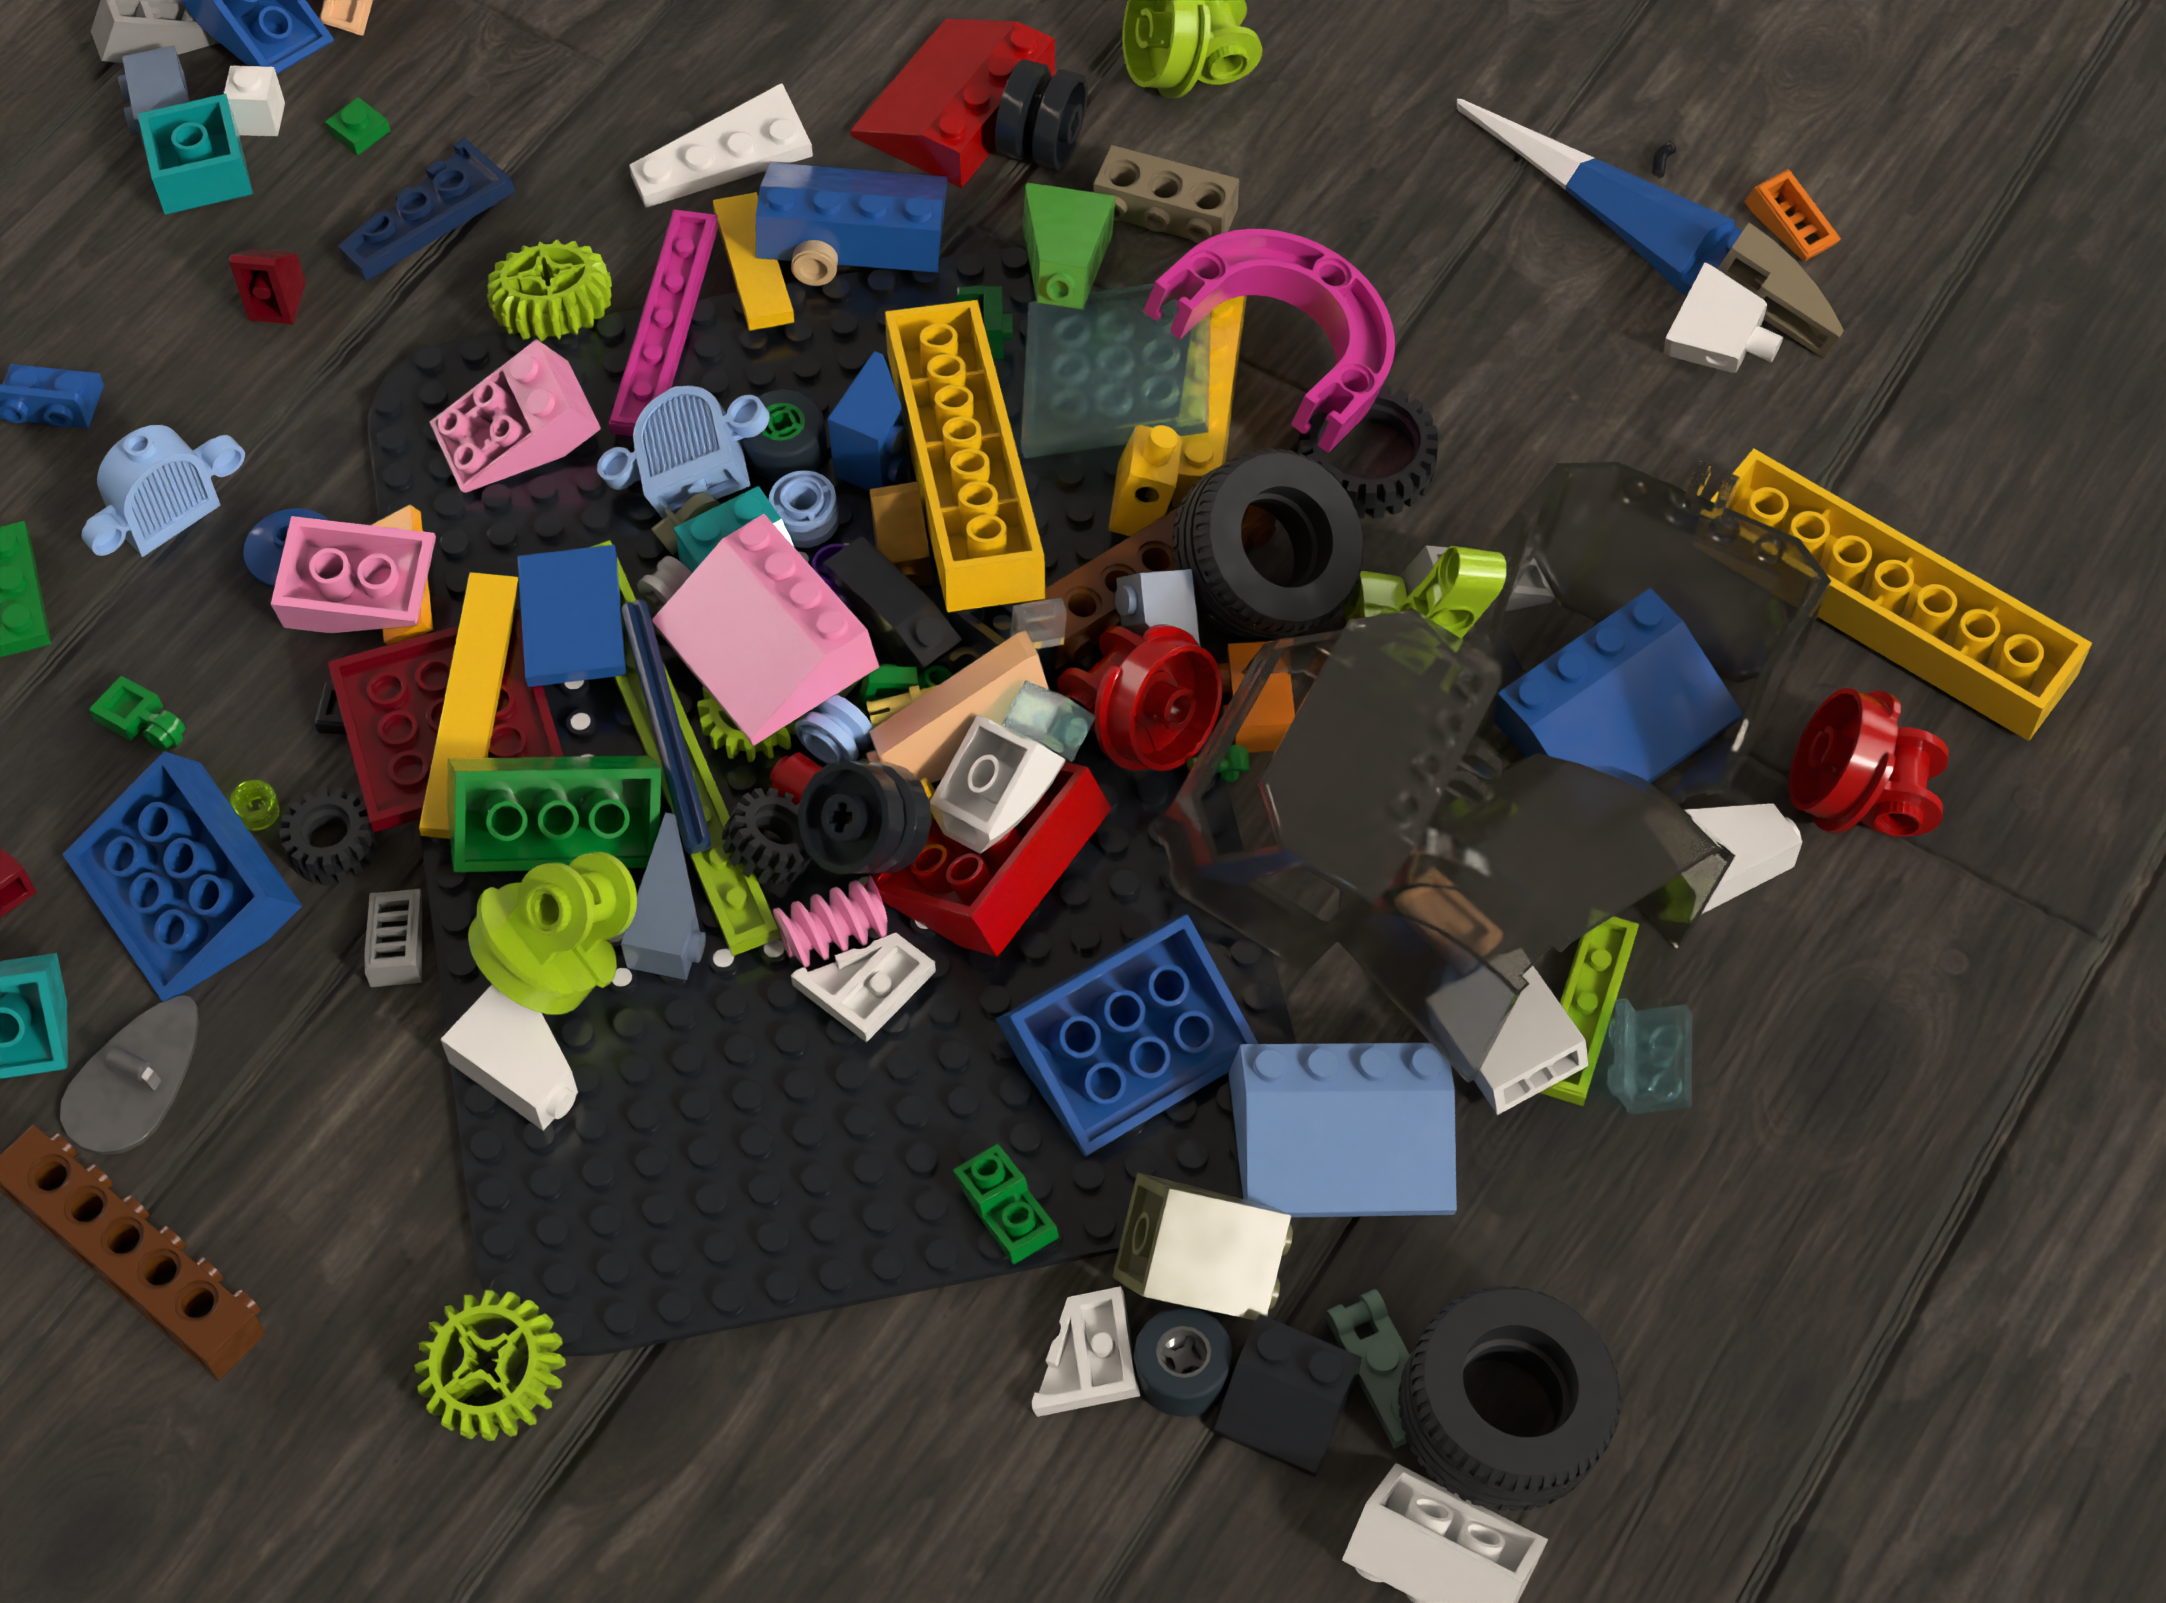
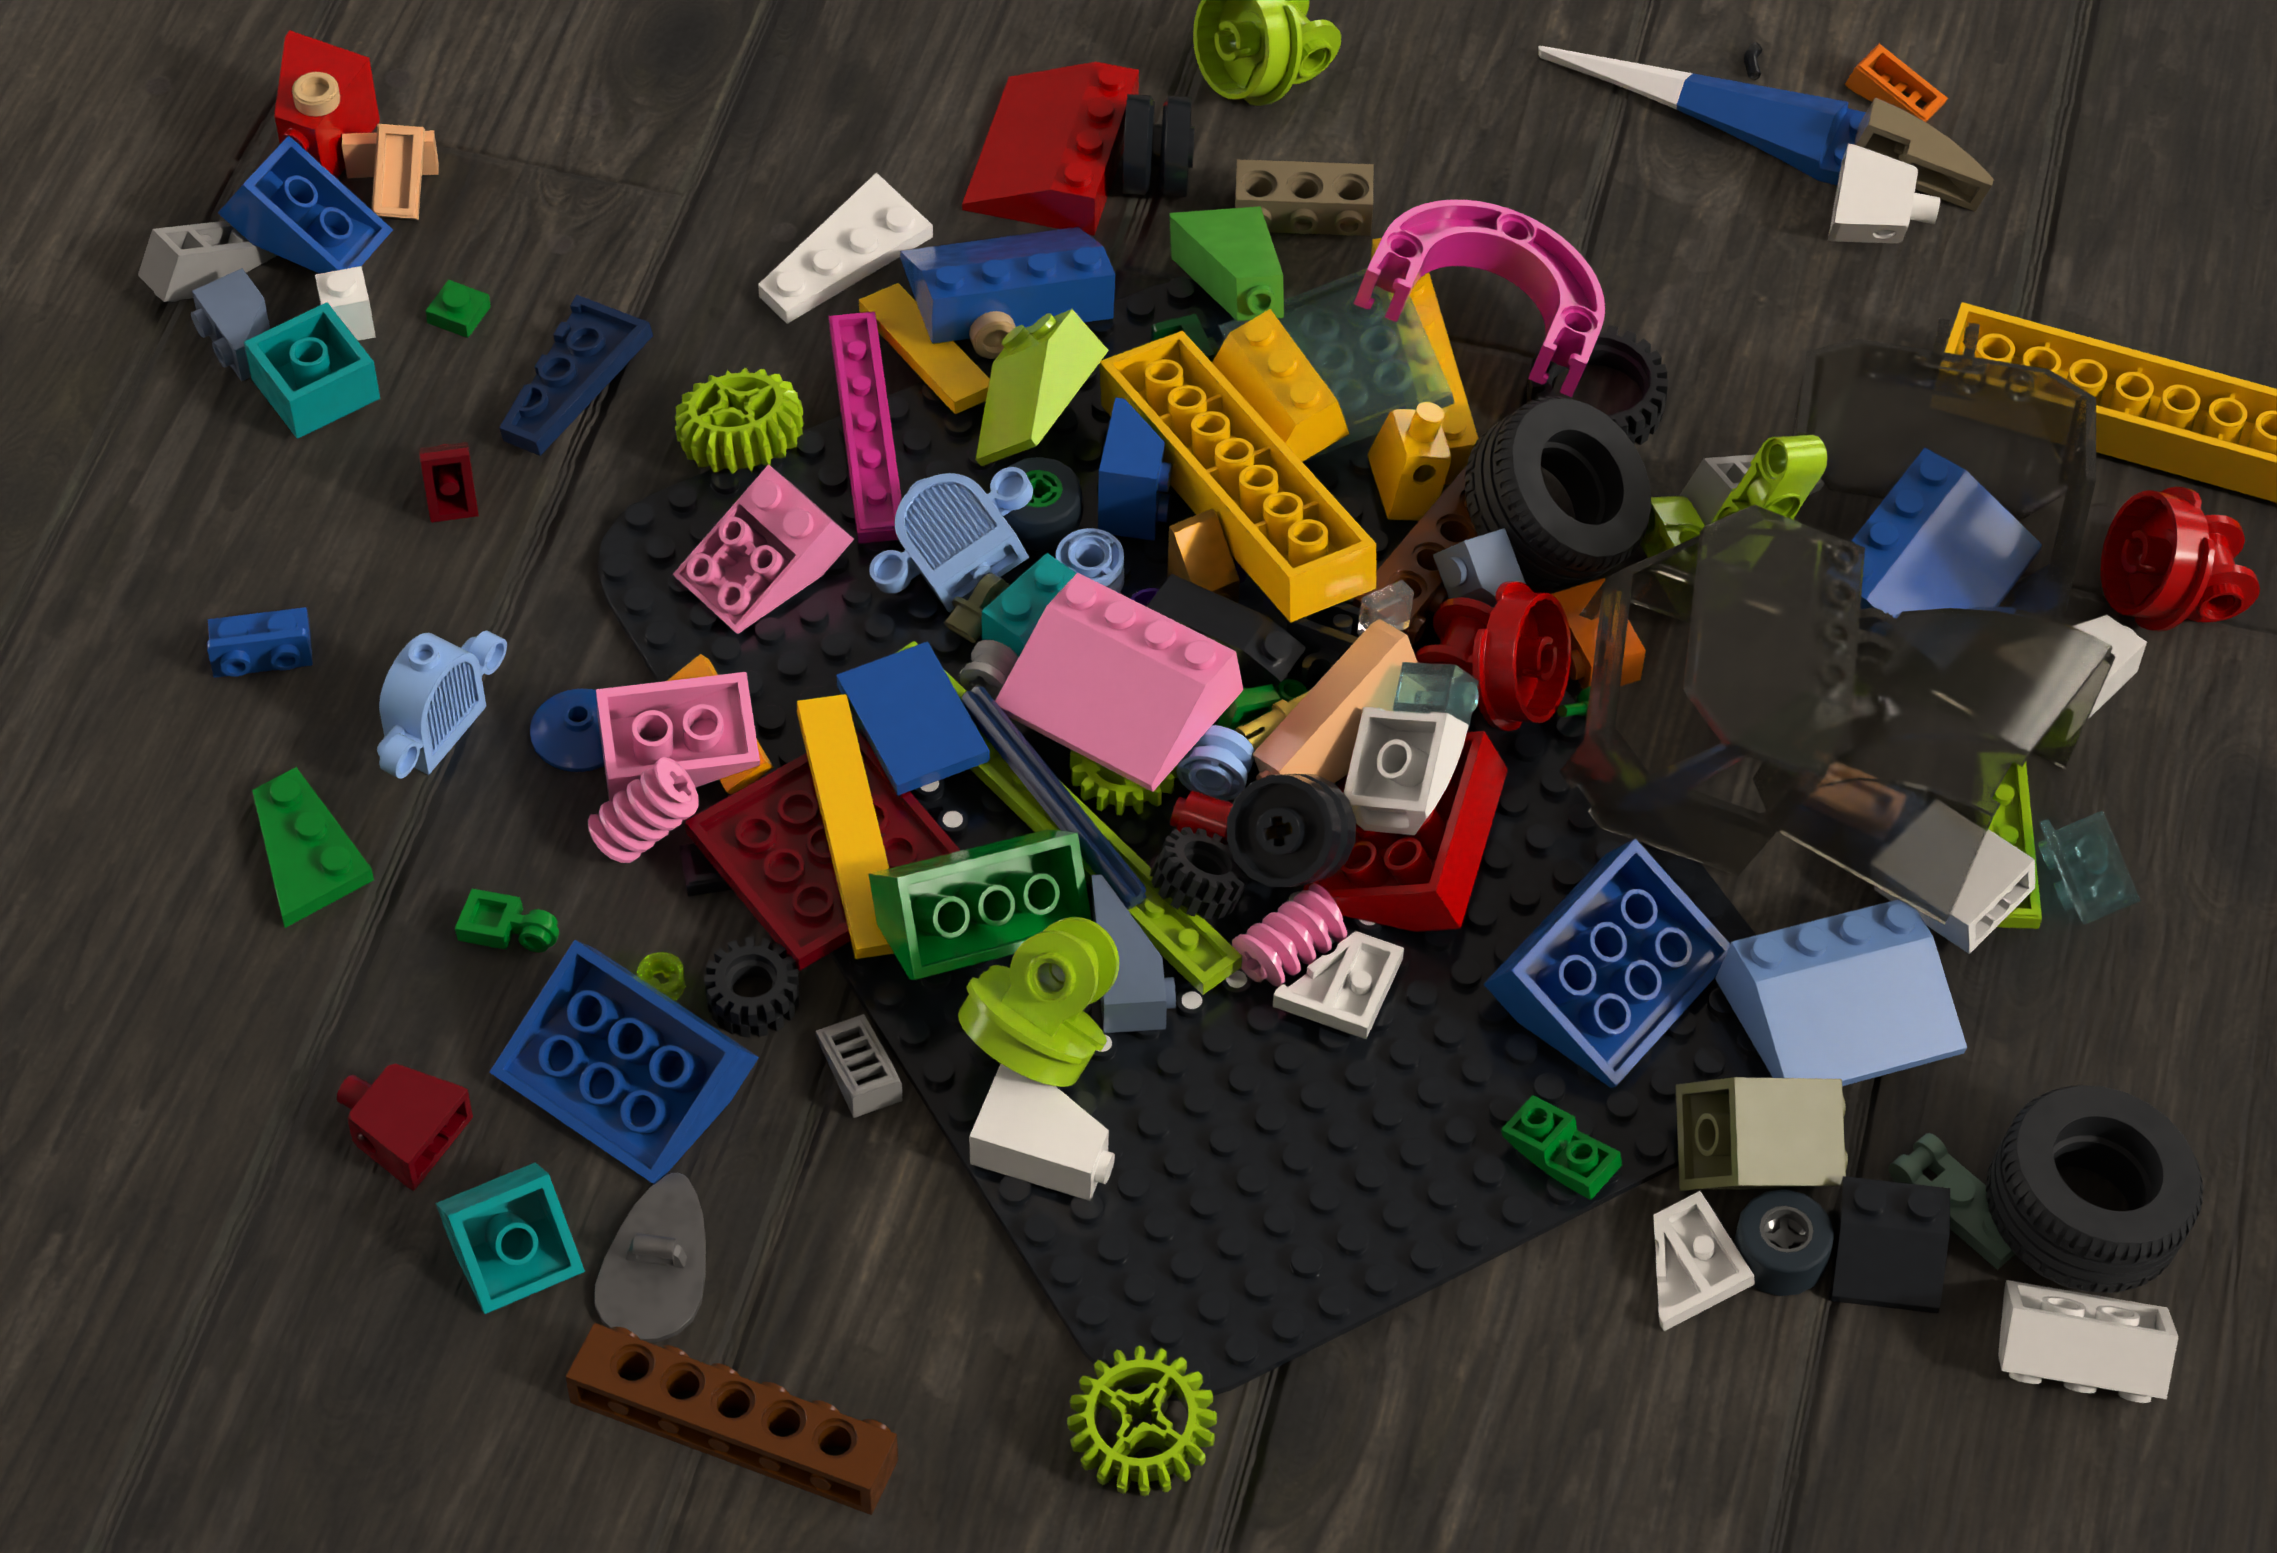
camera: 20 degrees left, 5 degrees down
none -> bright pink piece [588,757,698,863]
none -> lime slope [975,309,1109,466]
none -> yellow slope [1212,309,1350,462]

